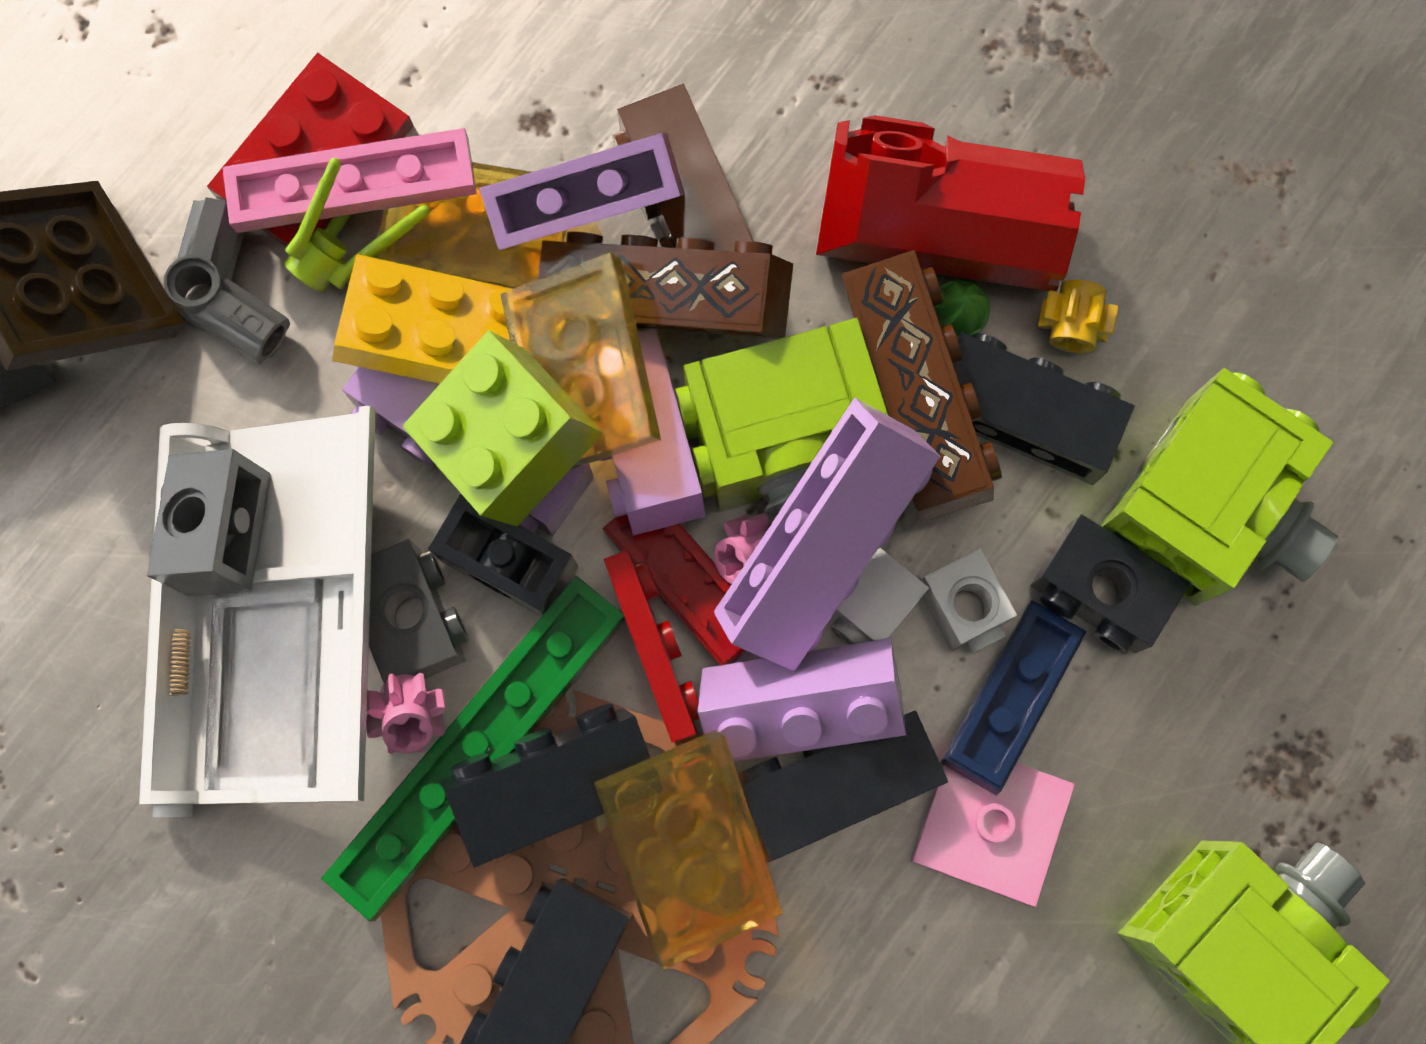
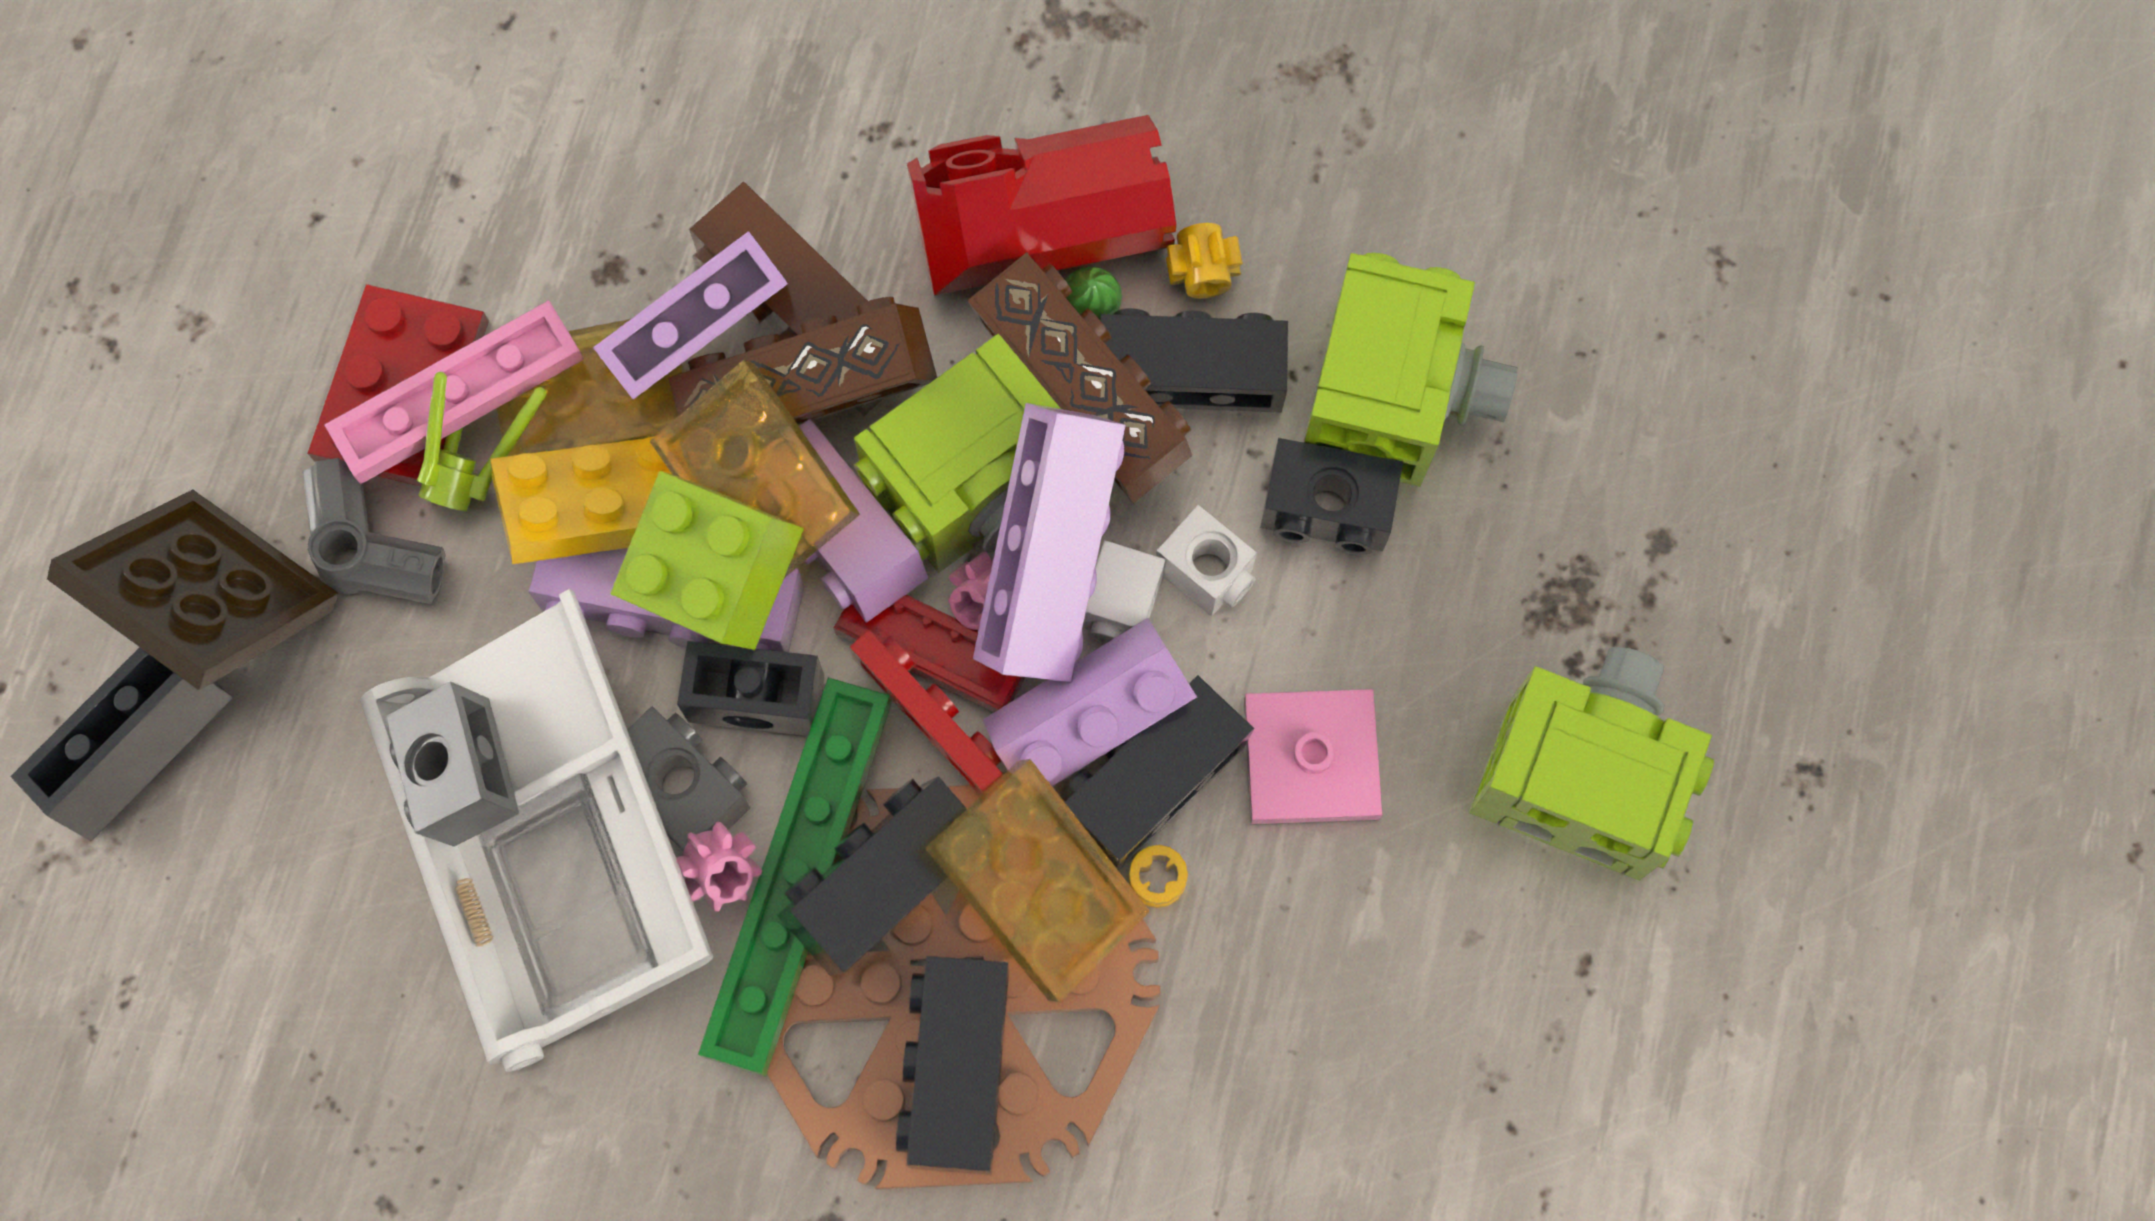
camera: 25 degrees left, 5 degrees down
dark blue tile [940,600,1087,795] -> none
none -> yellow bush [1128,845,1188,908]

